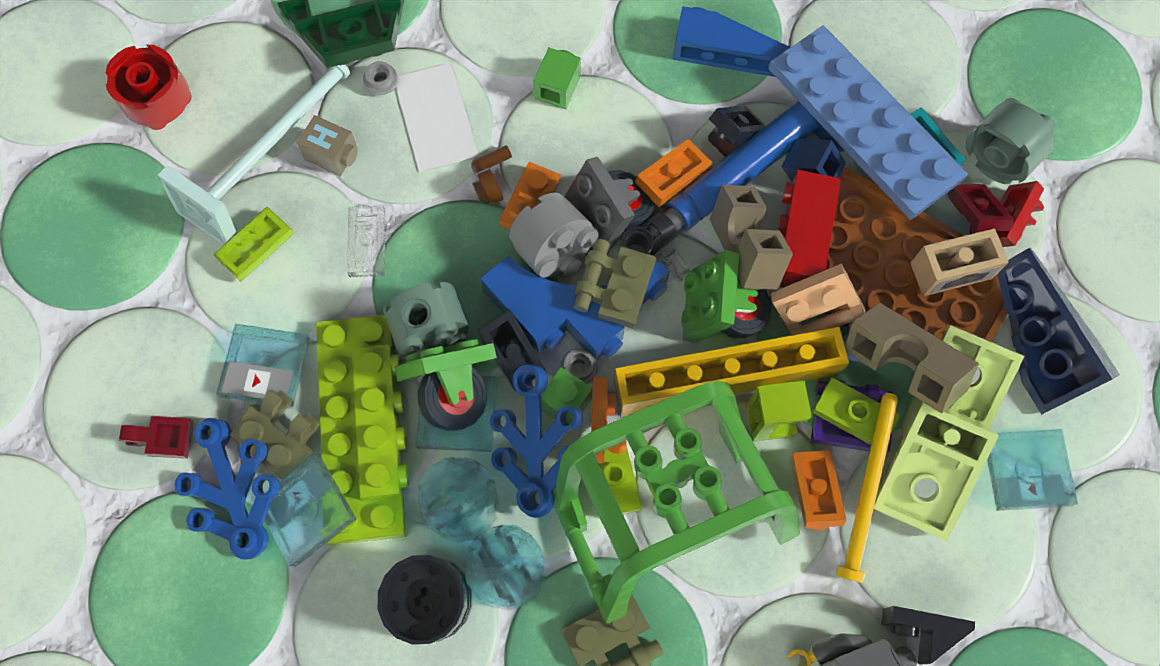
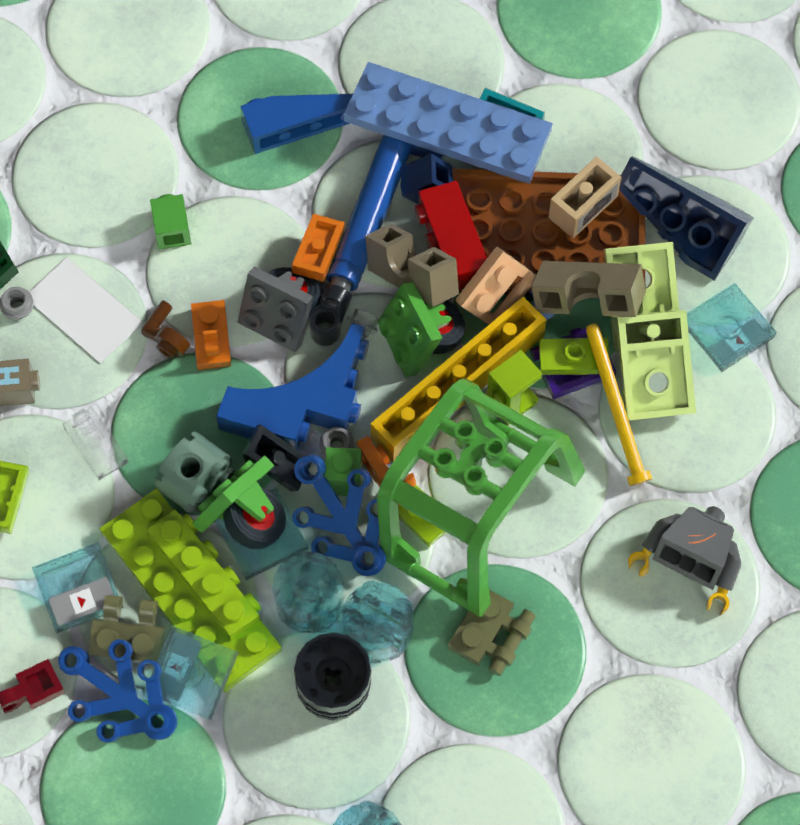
camera: 30 degrees left, 5 degrees down
light grey brick [509,193,598,278] -> none
olive plate [573,239,657,329] -> none
black slope [707,106,766,157] -> none
orange plate [791,450,846,531] -> none
black slope [881,606,975,665] -> none
dark red plate [948,184,1014,234] -> none
sand green brick [966,98,1055,184] -> none
red plate [996,181,1044,247] -> none

